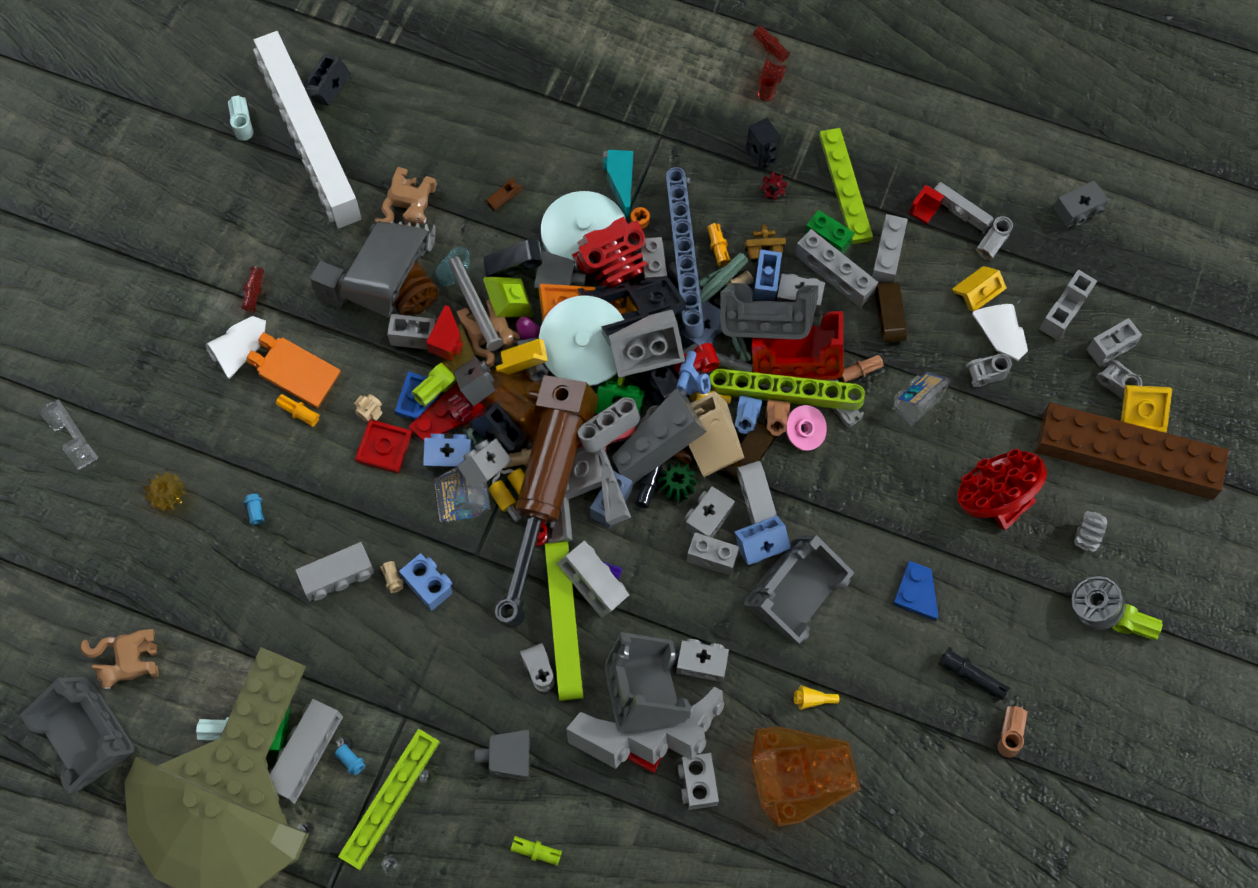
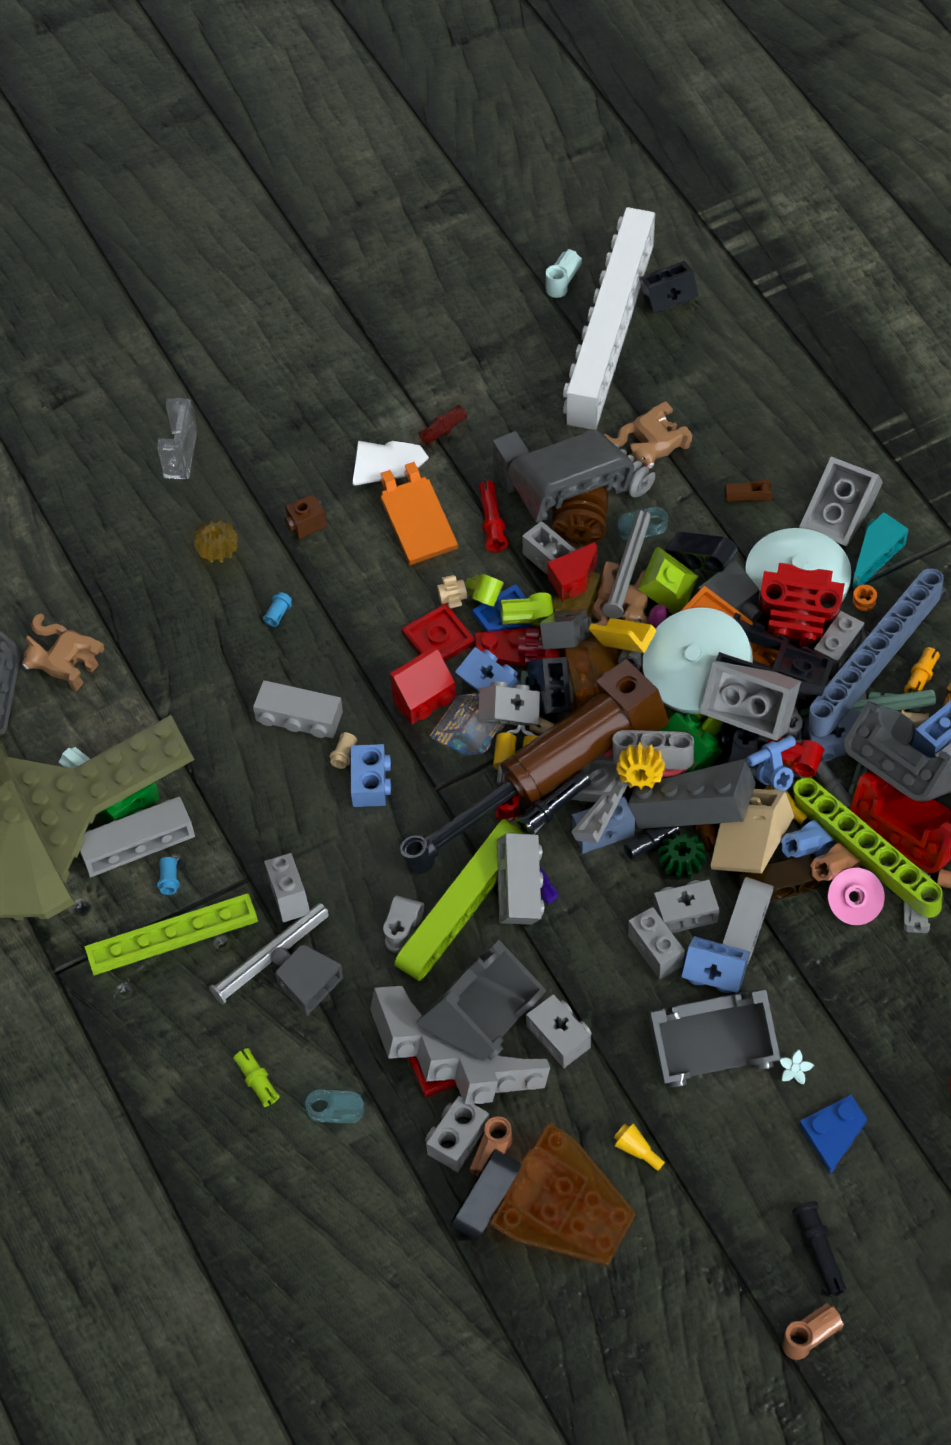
camera: 45 degrees right, 10 degrees down
light orange axle [276,394,320,427] -> none
none -> light grey axle [209,903,329,1005]
none -> light grey brick [264,853,310,922]
none -> reddish brown brick [284,494,327,539]
none -> clear light blue piece [305,1090,364,1123]
none -> slope [390,646,456,724]
none -> black beam [450,1148,521,1241]
none -> lime piece [465,574,504,607]
none -> nougat piece [470,1116,512,1176]
none -> red pin [479,480,508,553]
none -> black pin [515,770,591,835]
none -> yellow gear [616,742,665,790]
none -> light aqua plant [779,1049,814,1085]
none -> light grey slope [799,457,883,547]

